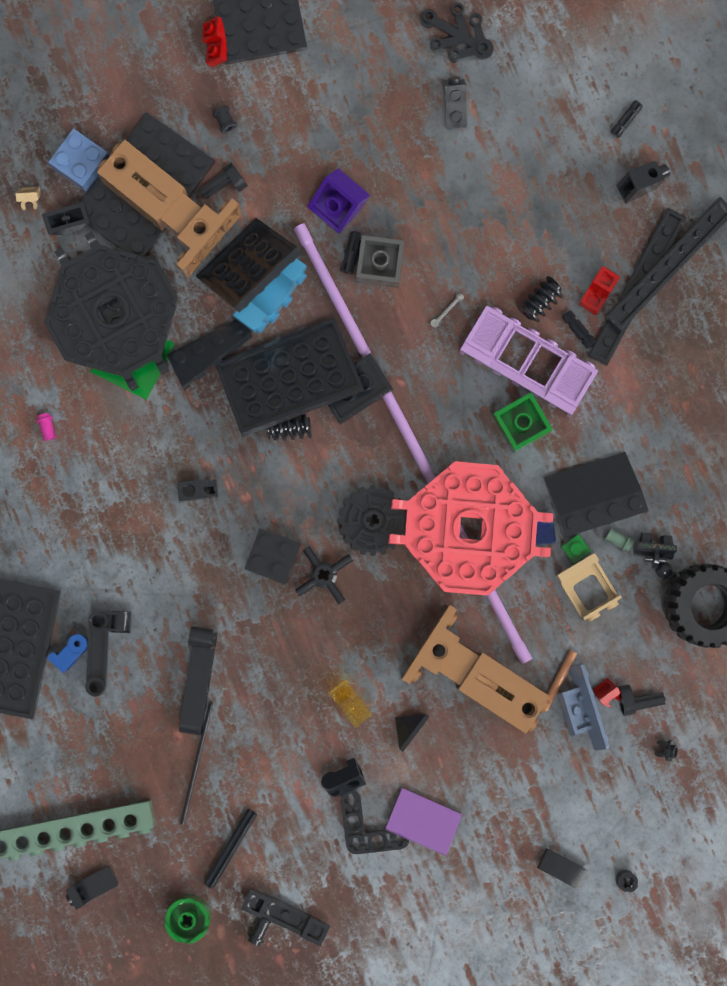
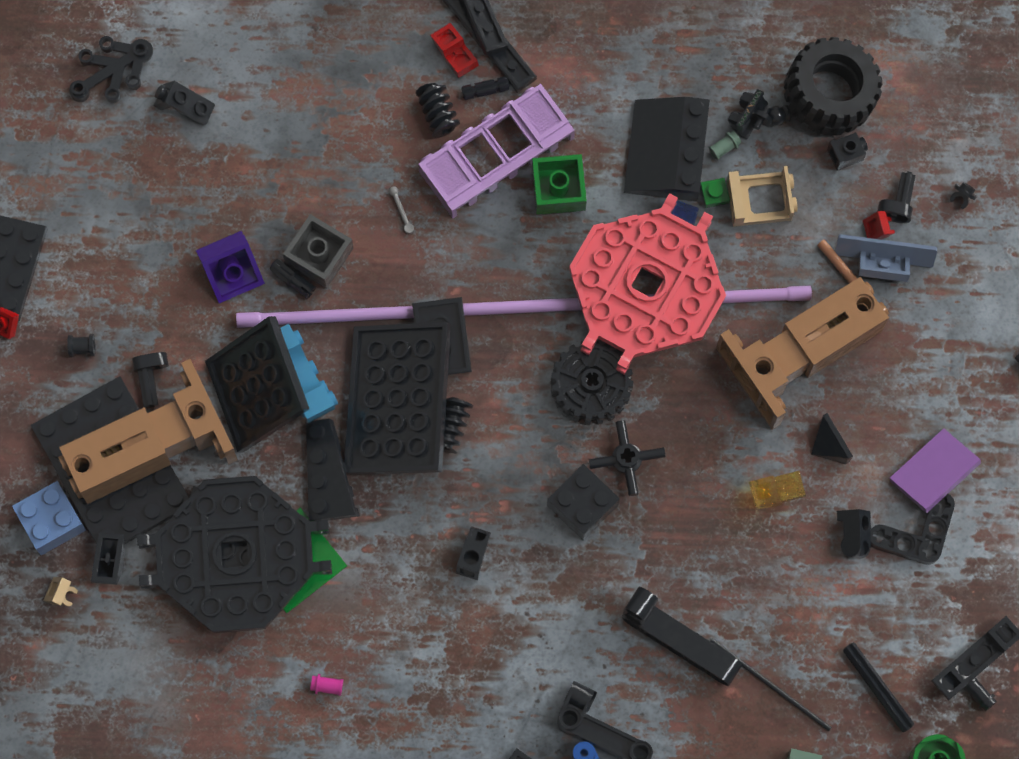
camera: 70 degrees left, 10 degrees down
none -> black brick [827,132,868,171]

